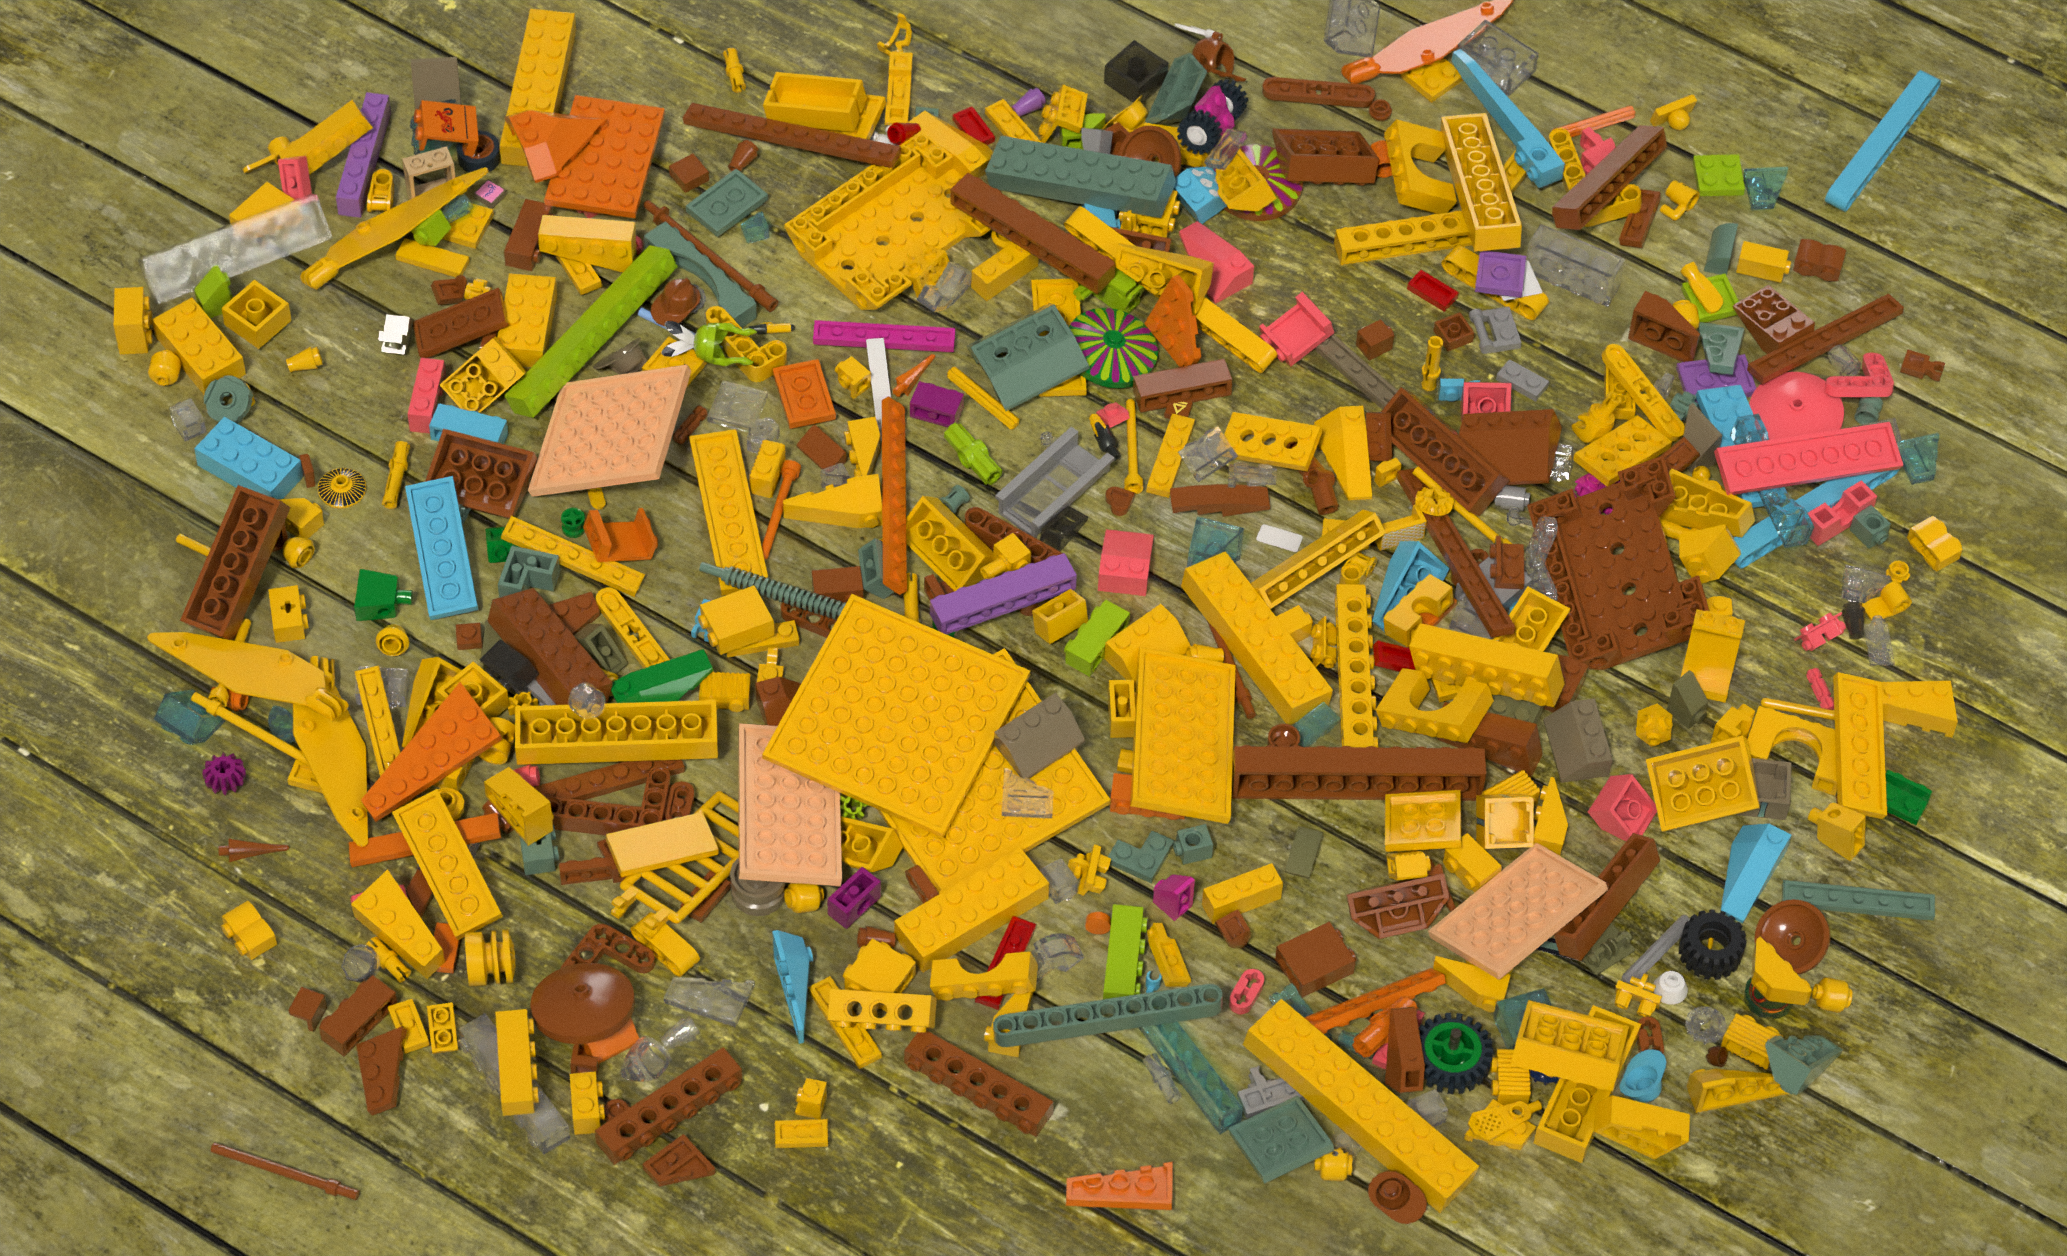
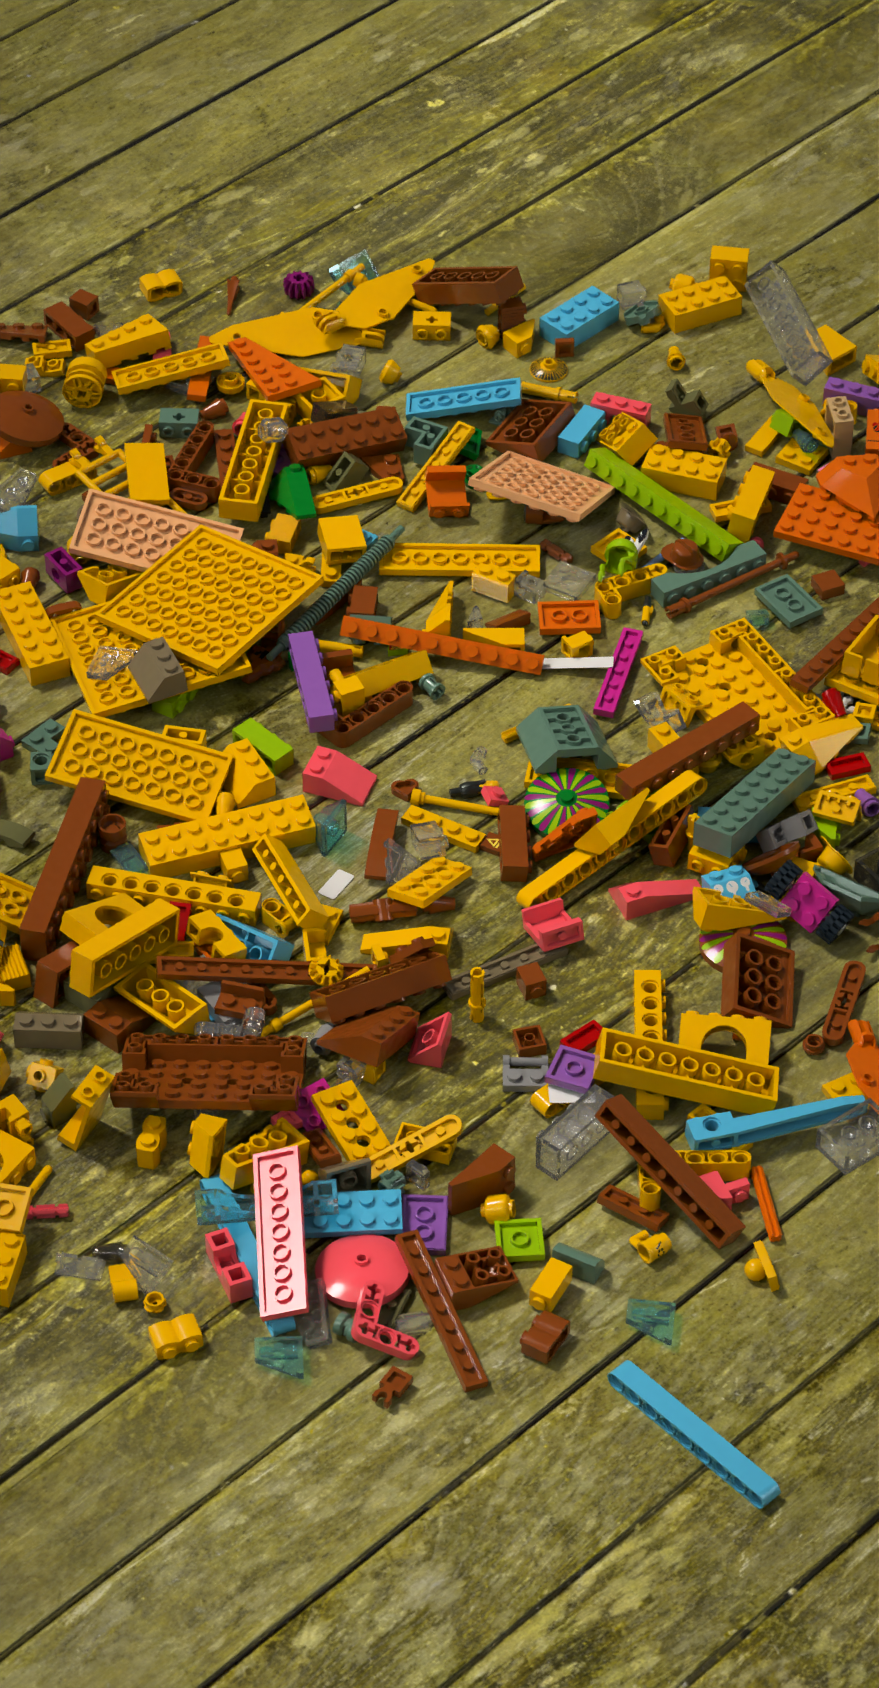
camera: 105 degrees right, 10 degrees down
lime slope [194,265,233,318] -> none
yellow brick [222,280,292,349] -> none
coral slope [278,156,313,205] -> none
green torso [354,569,413,621] -> none
yellow tile [354,665,412,806] -> none
yellow wedge [484,767,554,846] -> none
dark orange cone [728,140,758,172] -> none
orange piece [762,460,801,560] -> none
orange piece [892,354,935,397] -> none
magenta brick [910,381,964,427] -> none
lime piece [944,422,1002,485] -> none
light grey piece [995,427,1115,538] -> none
yellow brick [1032,589,1088,644] -> none
clear smoke slope [1040,506,1088,551] -> none
clear brick [1040,858,1078,905] -> none
yellow hips [1067,844,1111,896] -> none
medium azure plate [1438,379,1480,401] -> none
light grey plate [1496,359,1549,402] -> none
yellow piece [1571,392,1622,444] -> none
yellow piece [1680,262,1723,314] -> none
lime plate [1693,154,1745,196] -> none
sand green wing [1698,322,1745,375] -> none
coral hinge [1794,612,1846,651] -> none
sand green brick [1850,505,1891,549] -> none

